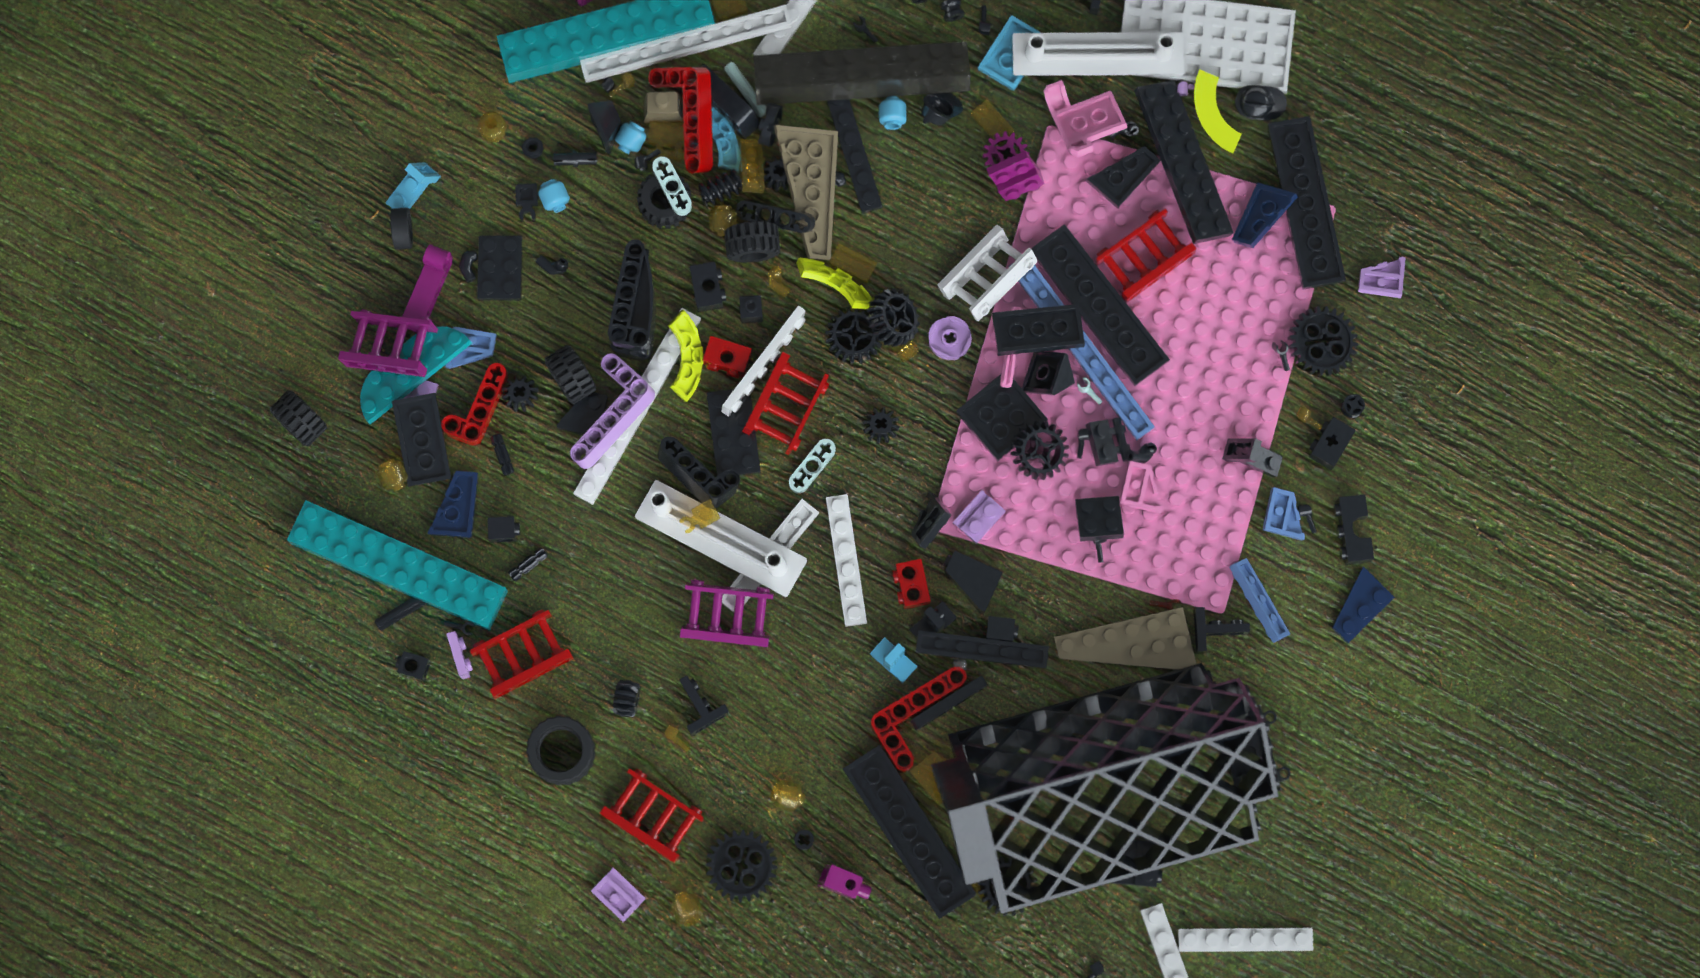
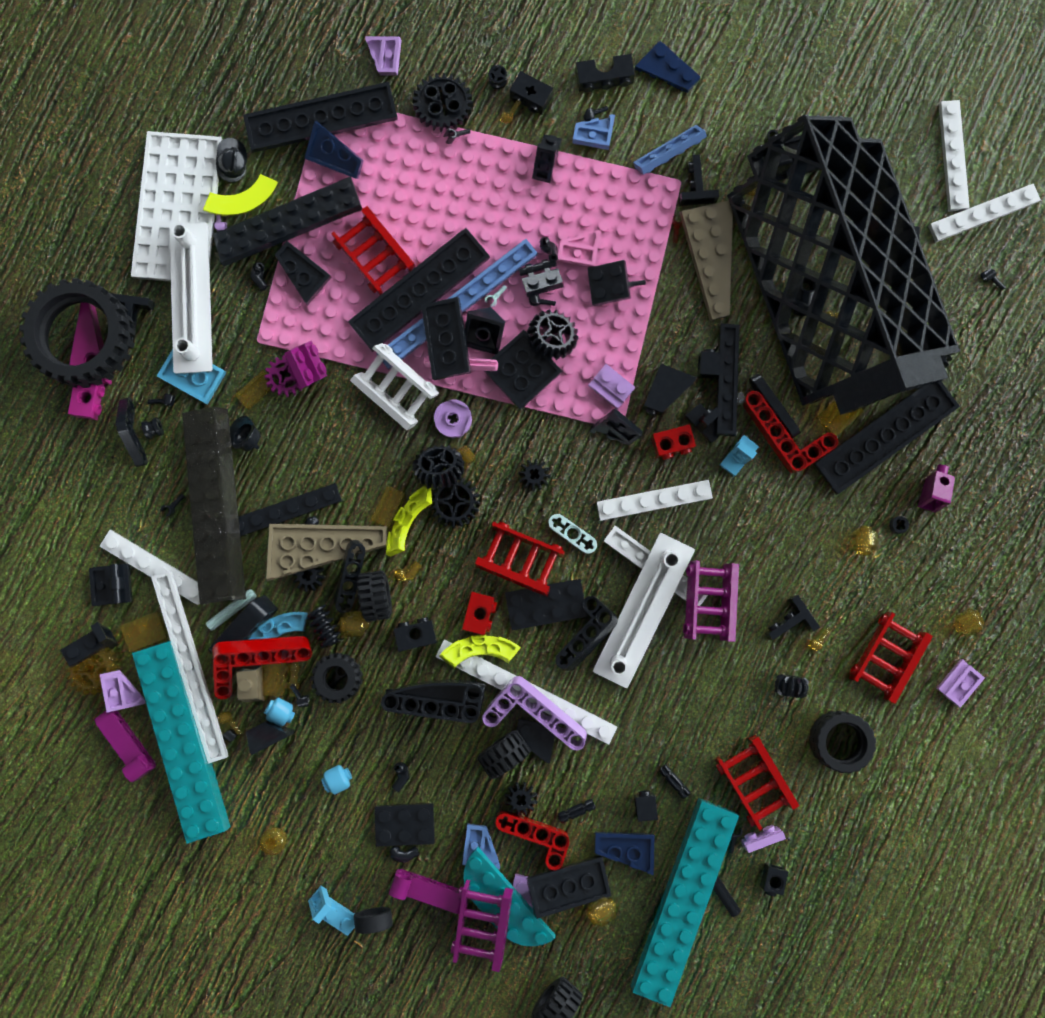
camera: 90 degrees left, 5 degrees up
black plate [515,183,538,222] -> none
black plate [522,137,544,159] -> none
black pin [553,150,597,167] -> none
light aqua beam [652,157,692,216] -> none
clear yellow plate [679,499,721,533] -> none
black gear [706,829,778,903] -> none
white plate [721,305,806,417] -> none
clear yellow plate [739,139,765,193] -> none
black brick [739,295,763,324] -> none
black plate [758,102,783,147] -> none
medium azure head [879,96,907,130] -> none
bright pink piece [1044,80,1127,157] -> none

